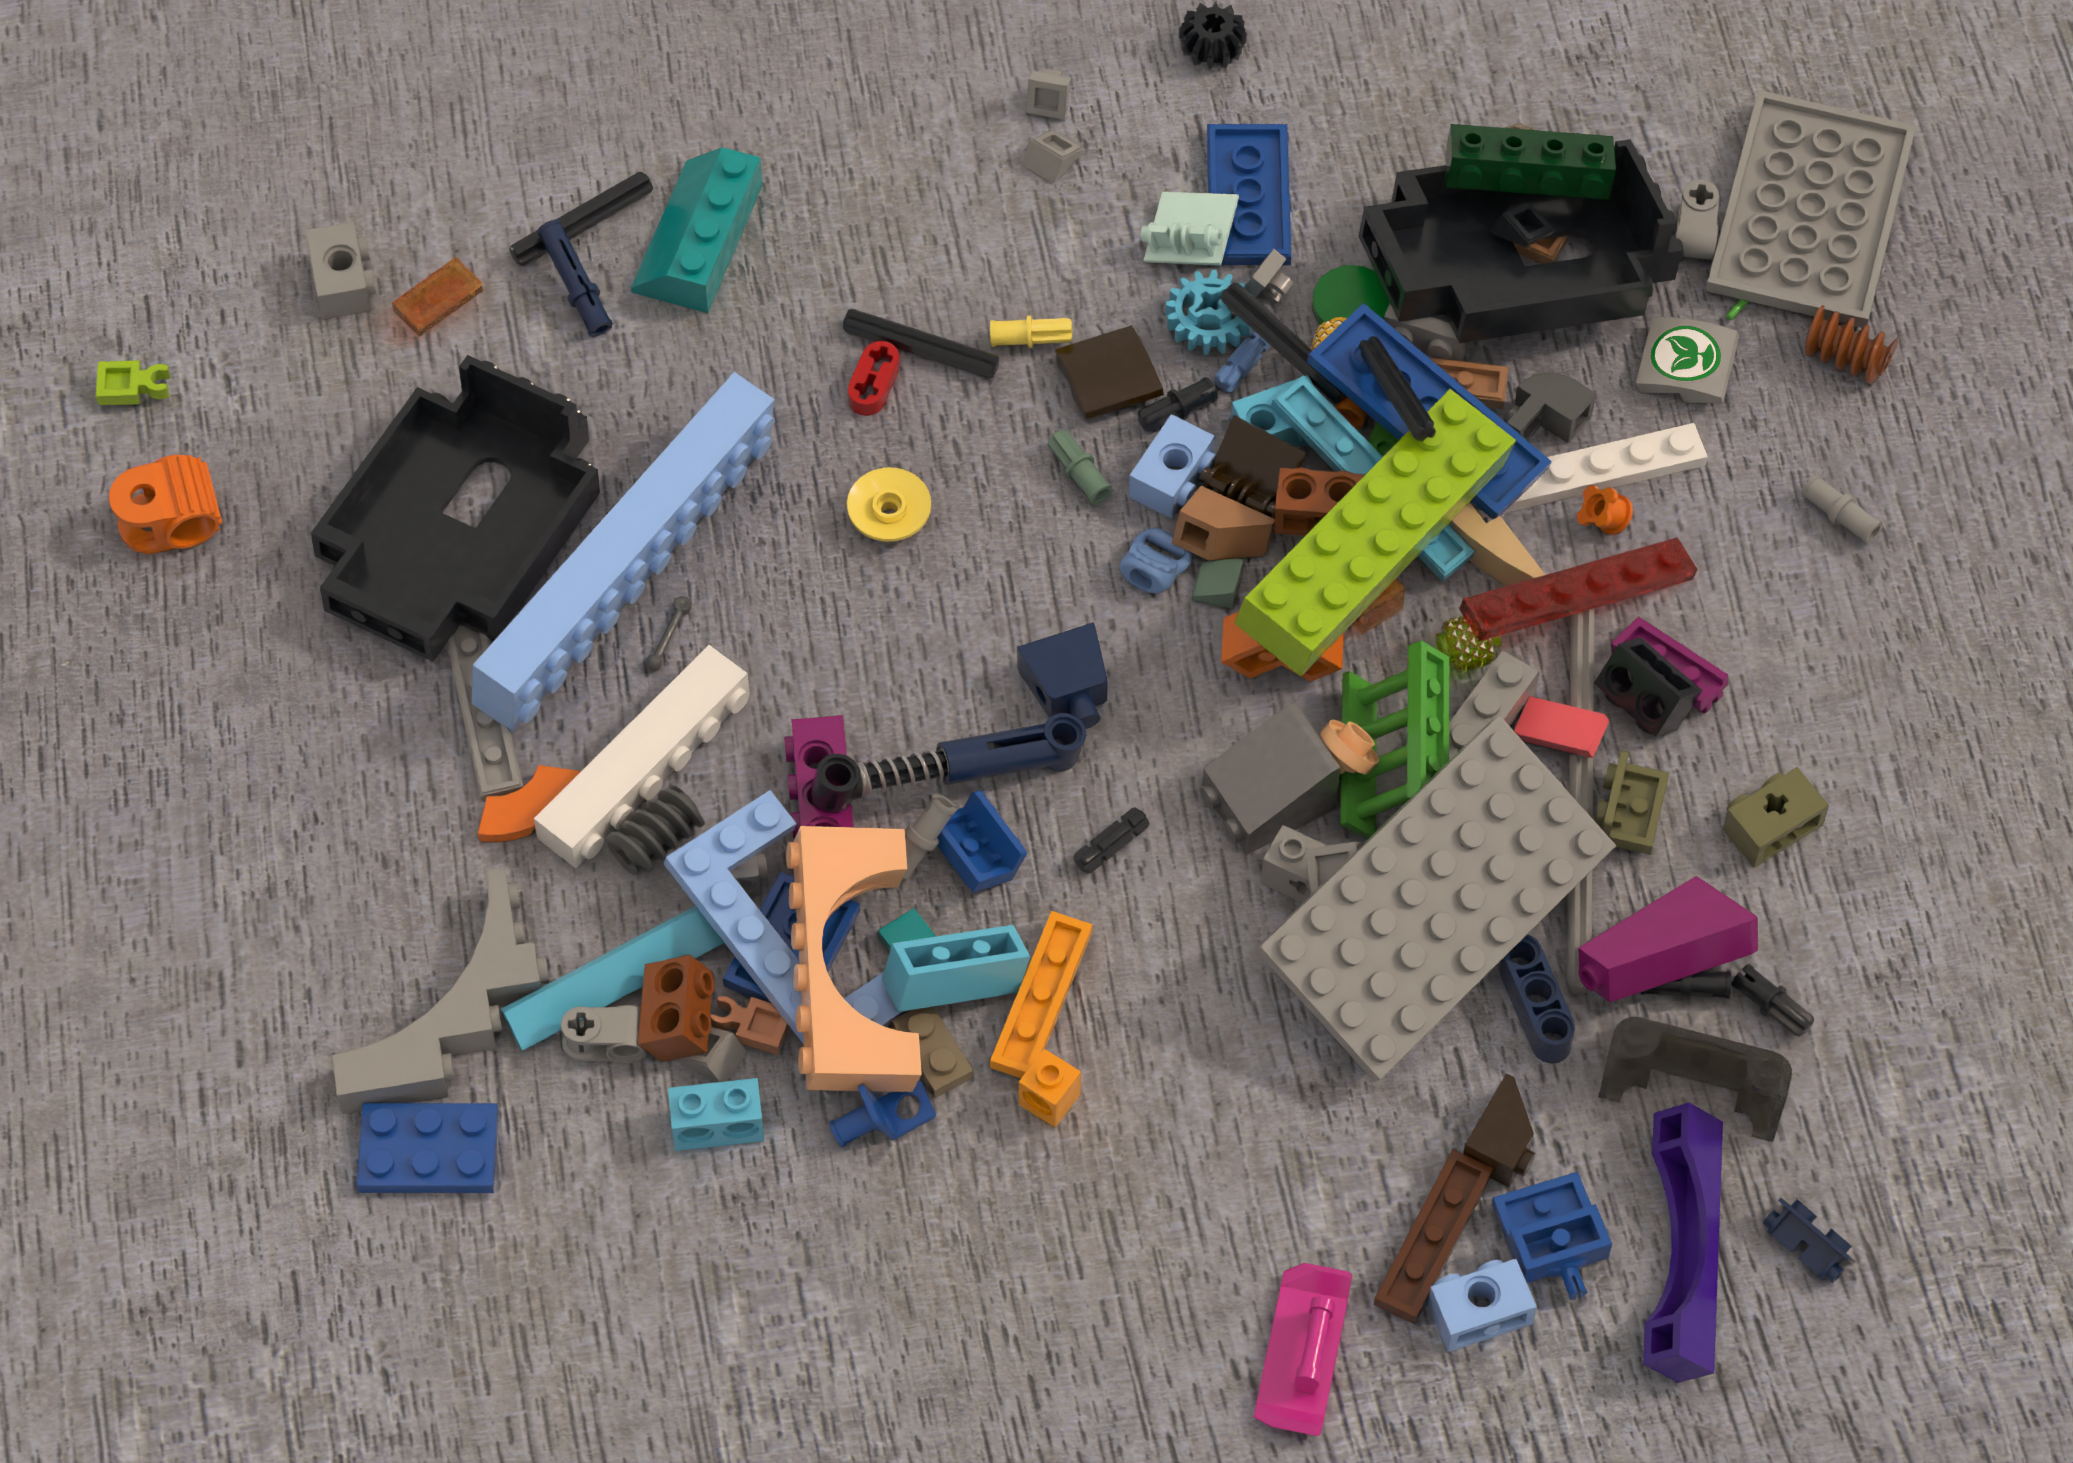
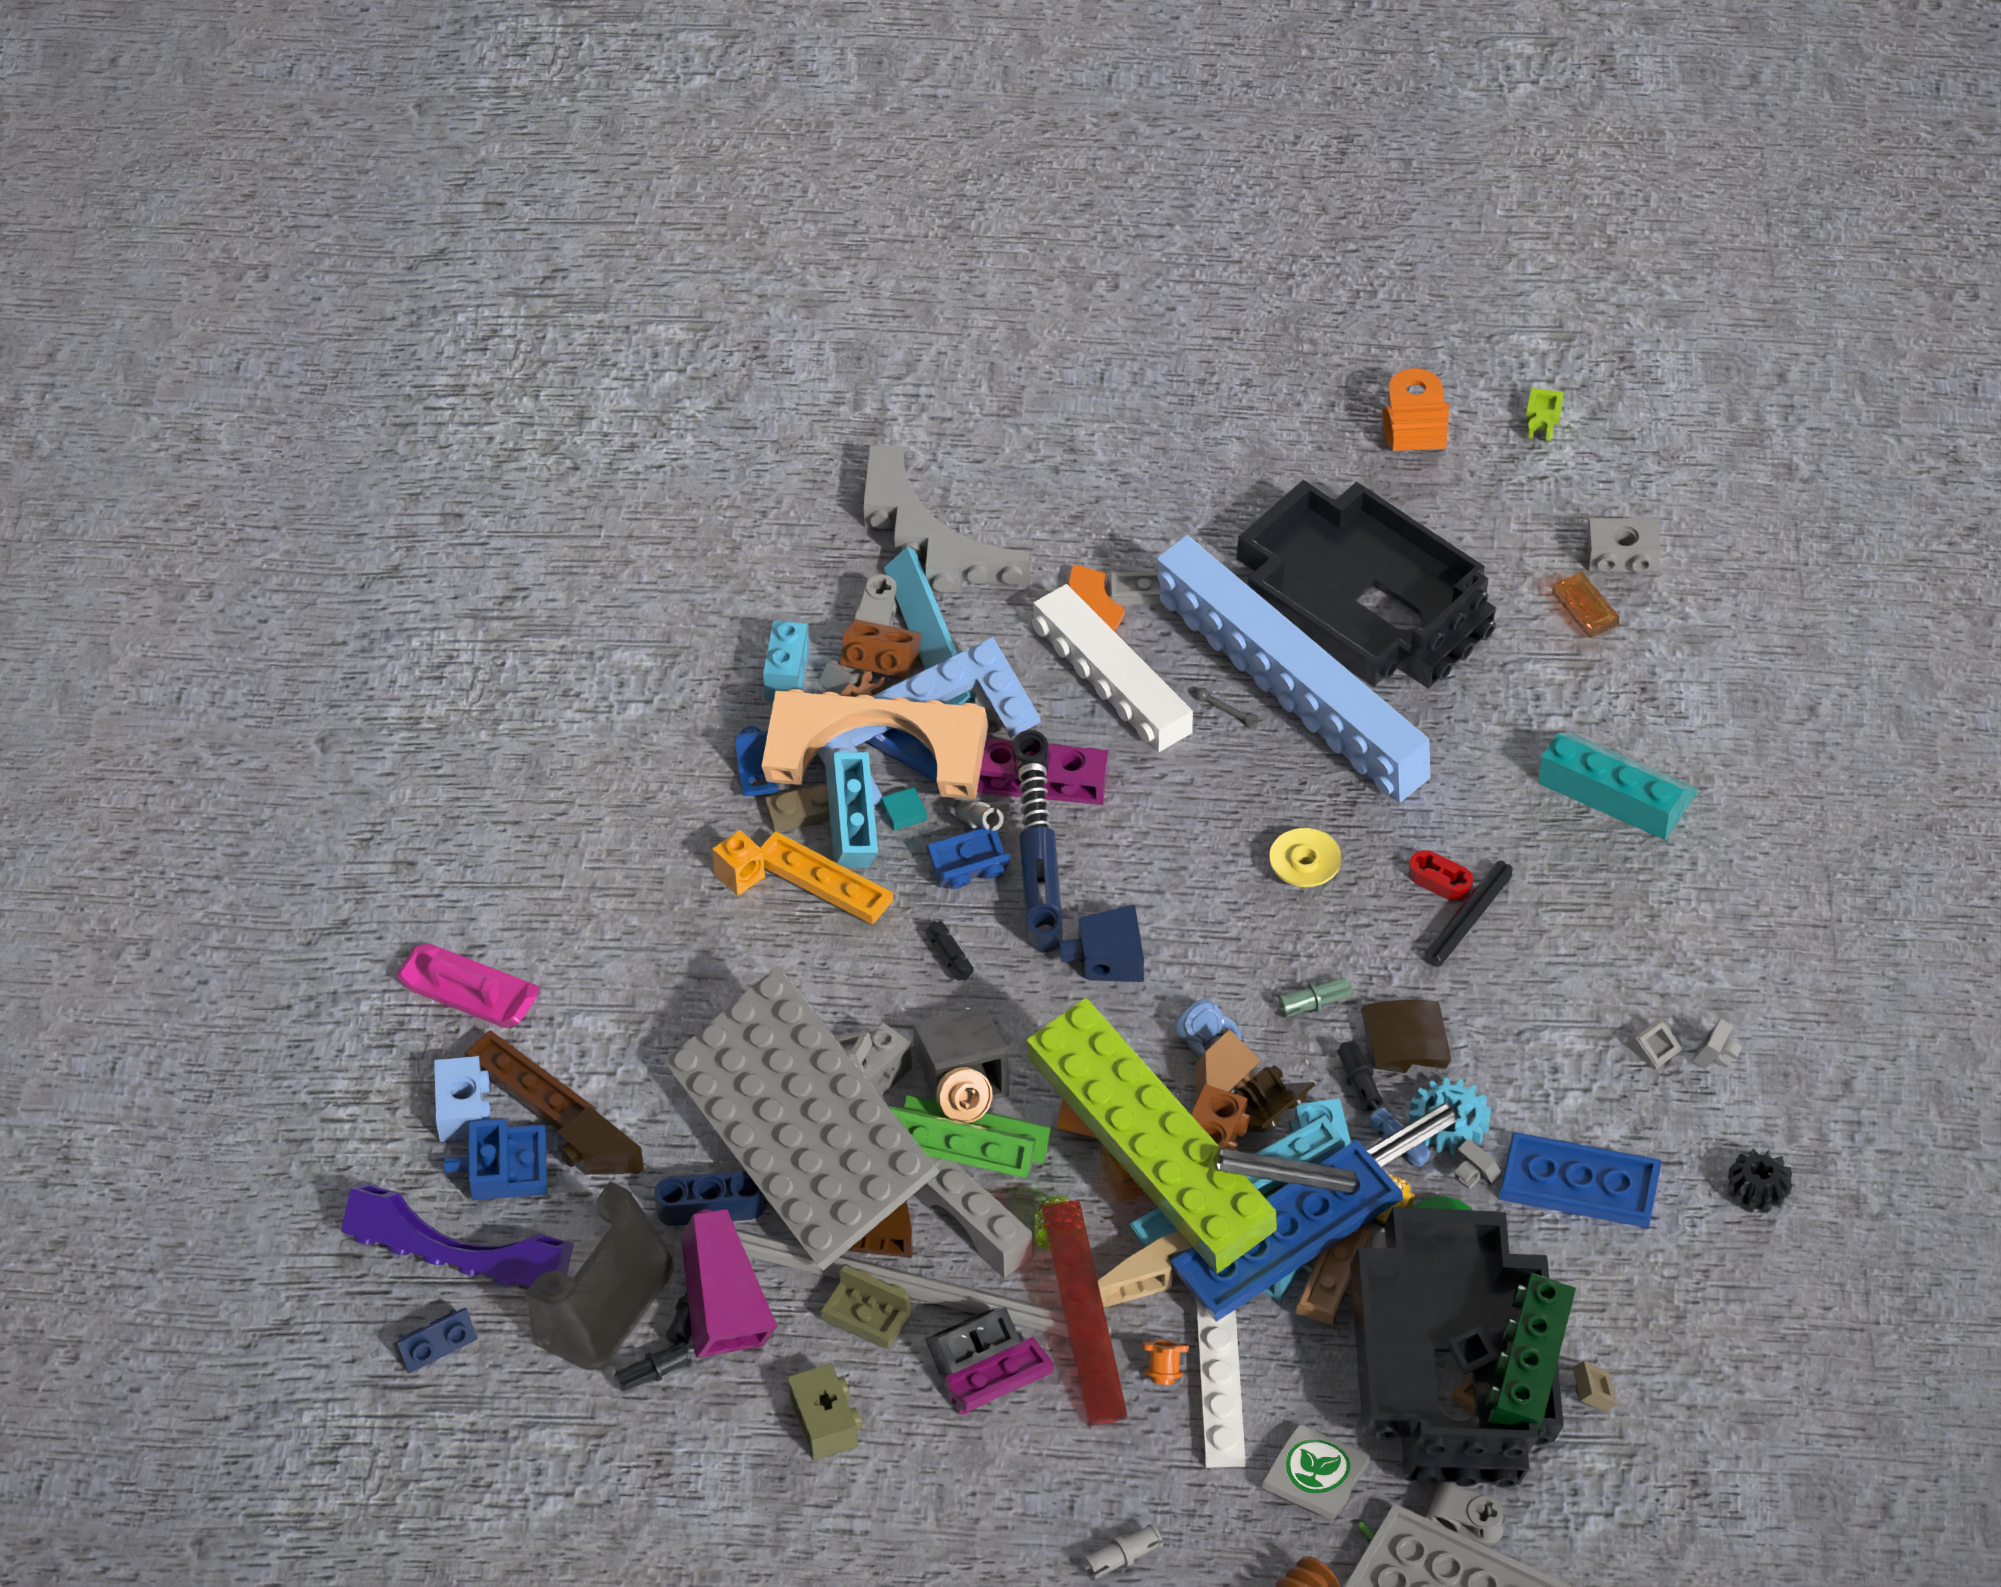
camera: 105 degrees right, 10 degrees down
blue plate [357,1103,499,1193] -> none
black axle [509,172,653,266] -> none
dark blue pin [537,219,613,337] -> none
dark grey piece [606,786,705,875] -> none
light yellow axle [990,315,1073,349] -> none
light blue brick [1129,414,1217,519] -> none
light aqua hinge [1141,192,1239,266] -> none
sand green slope [1192,559,1244,609] -> none
dark grey brick [1504,373,1596,443] -> none
coral tile [1514,696,1609,758] -> none

